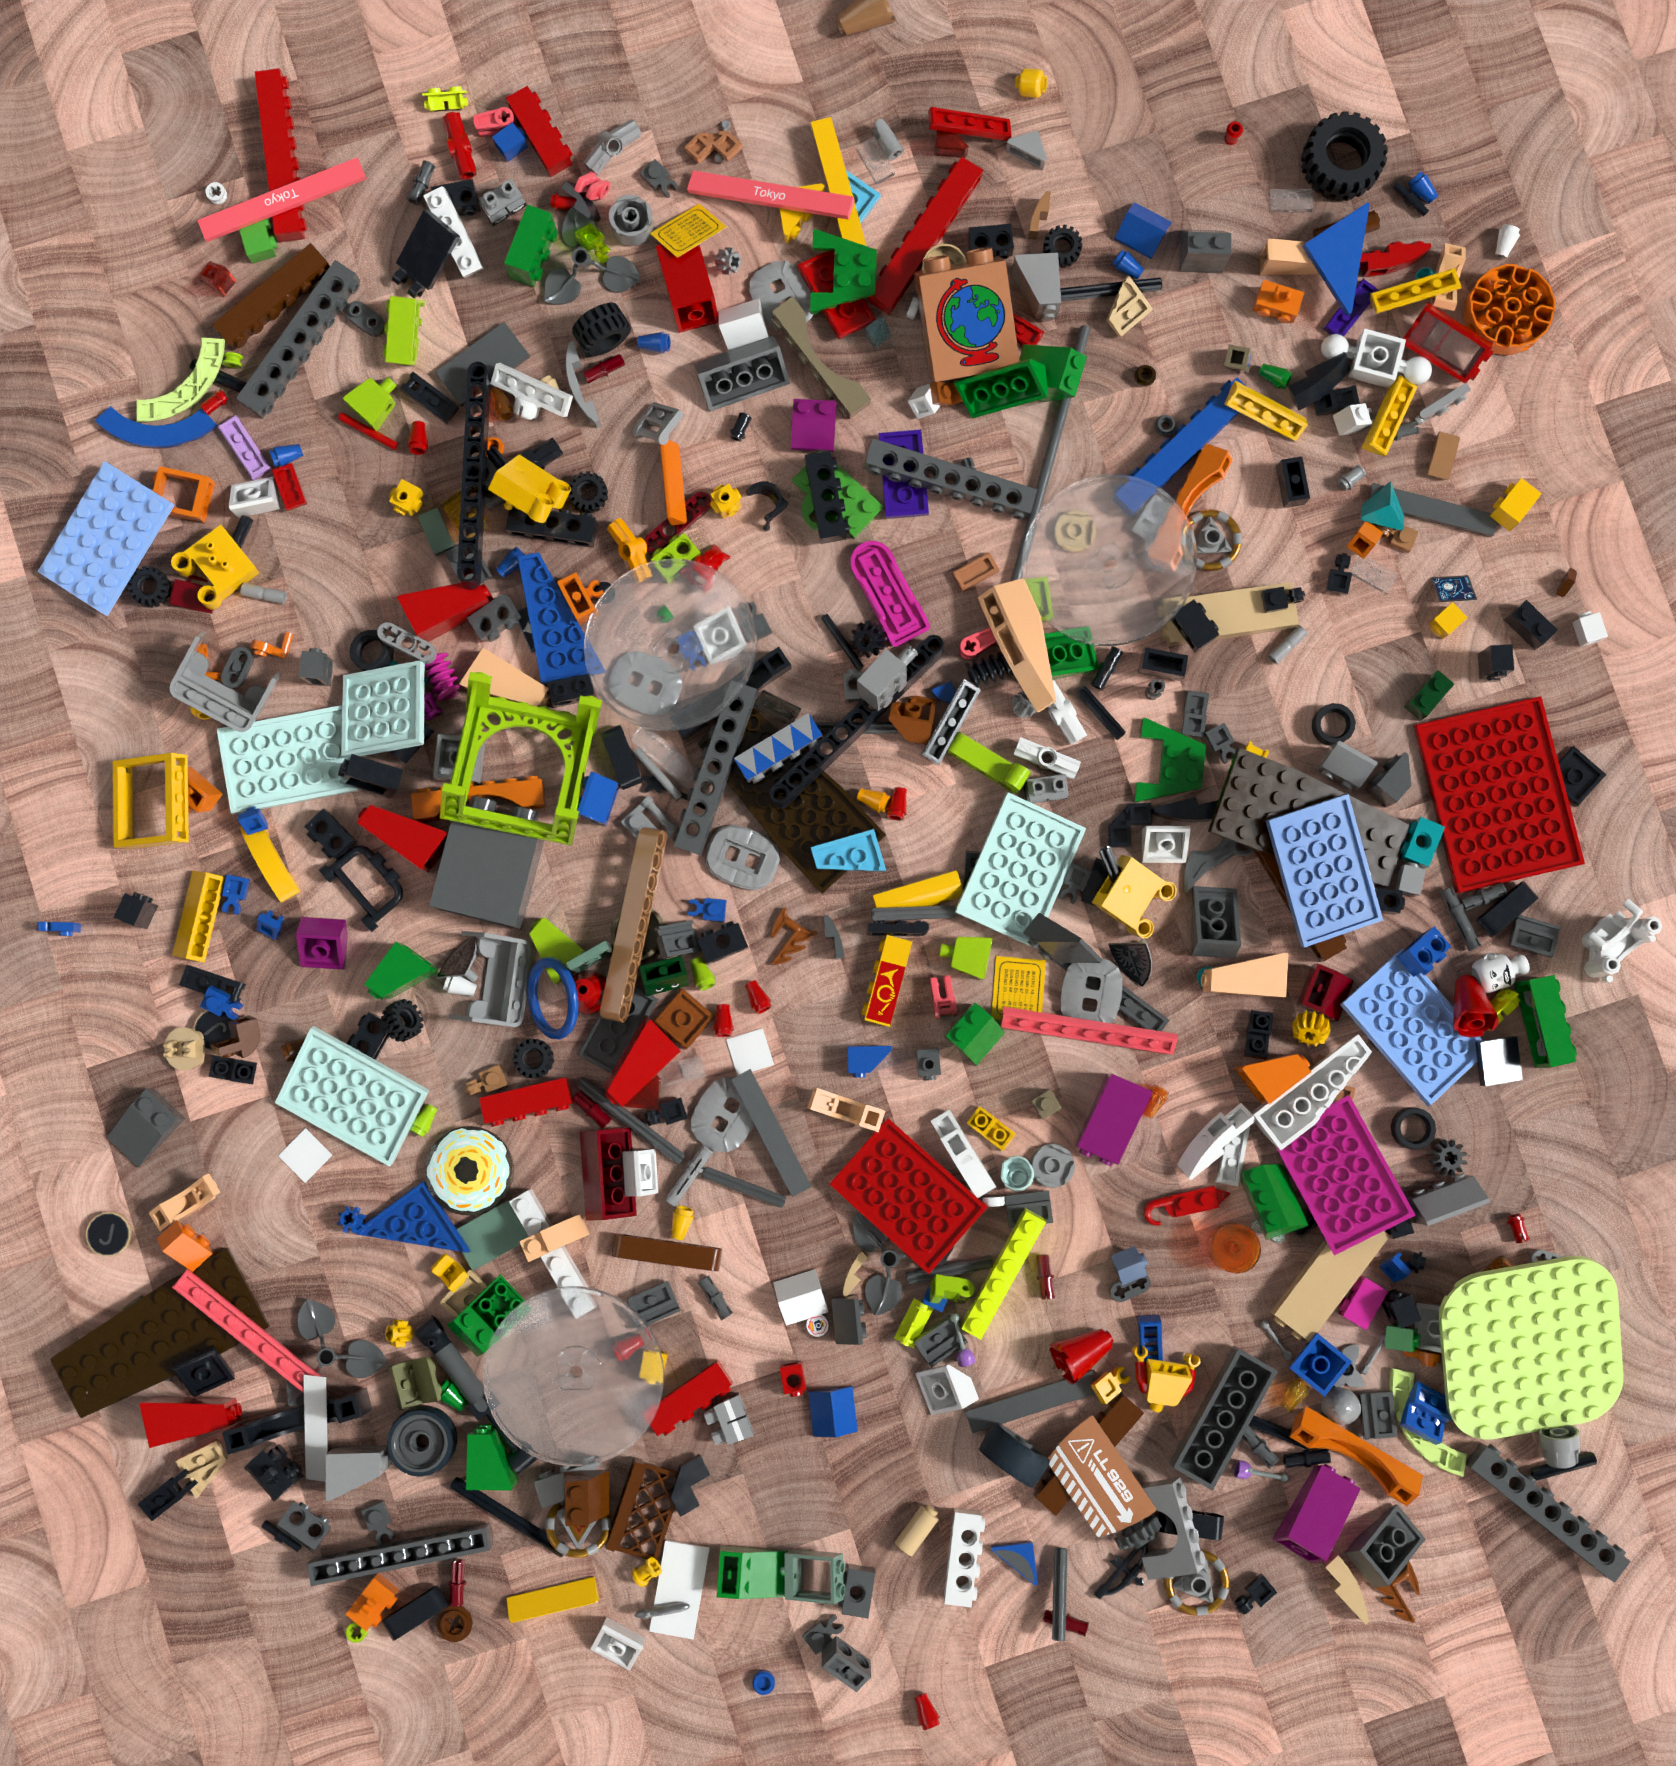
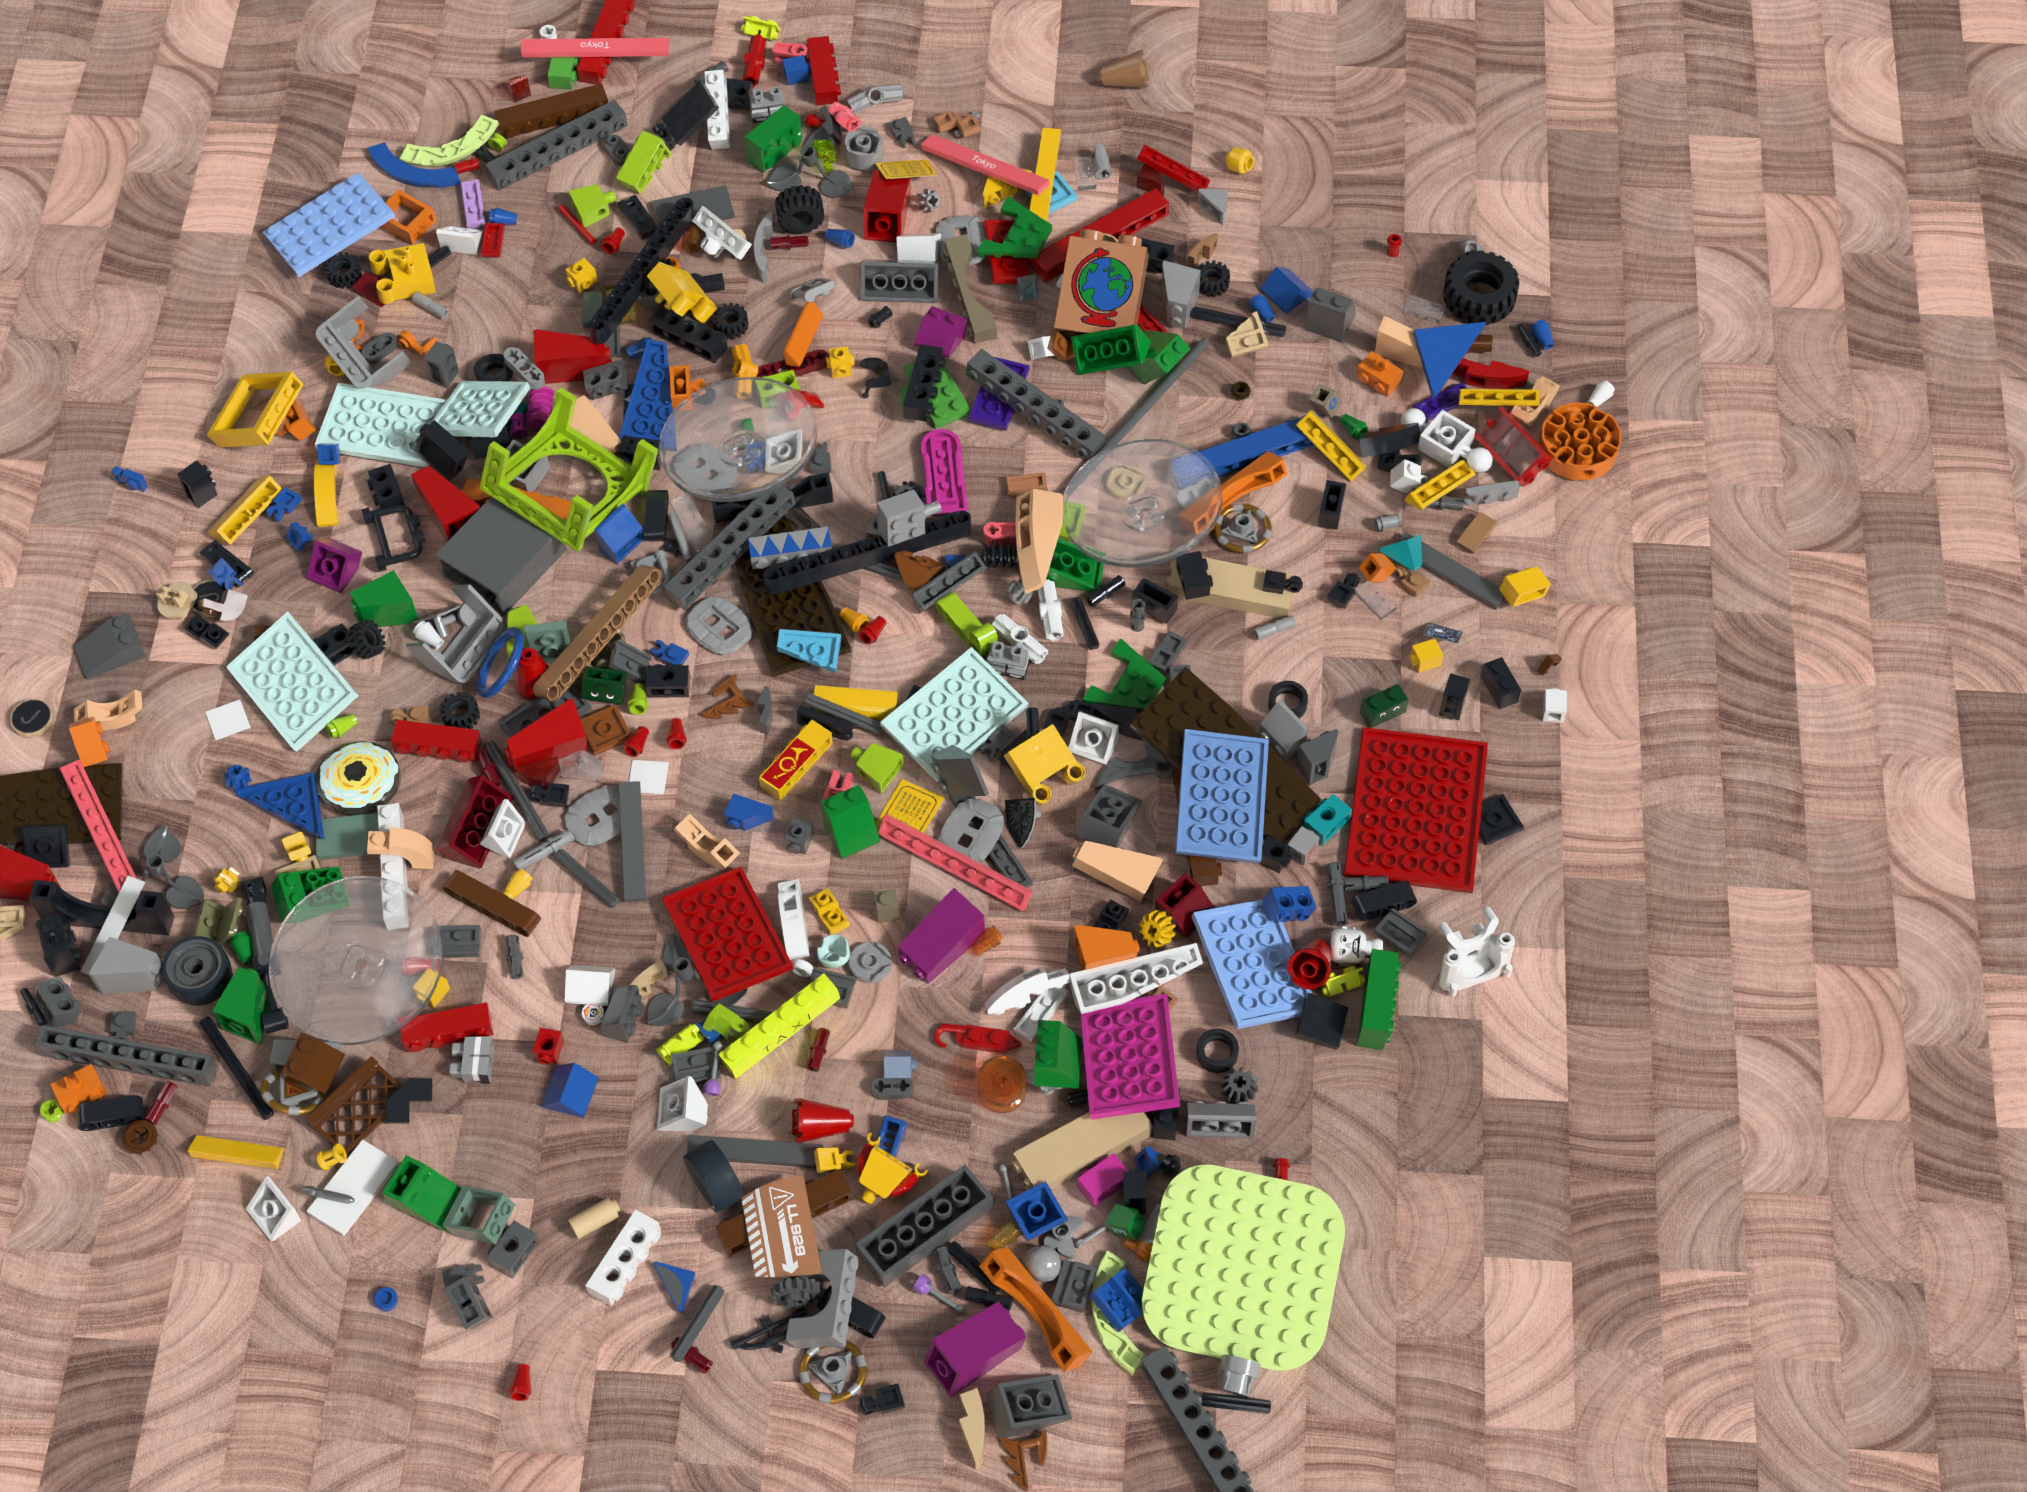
camera: 25 degrees right, 25 degrees down
none -> light grey hinge [1459,238,1482,256]

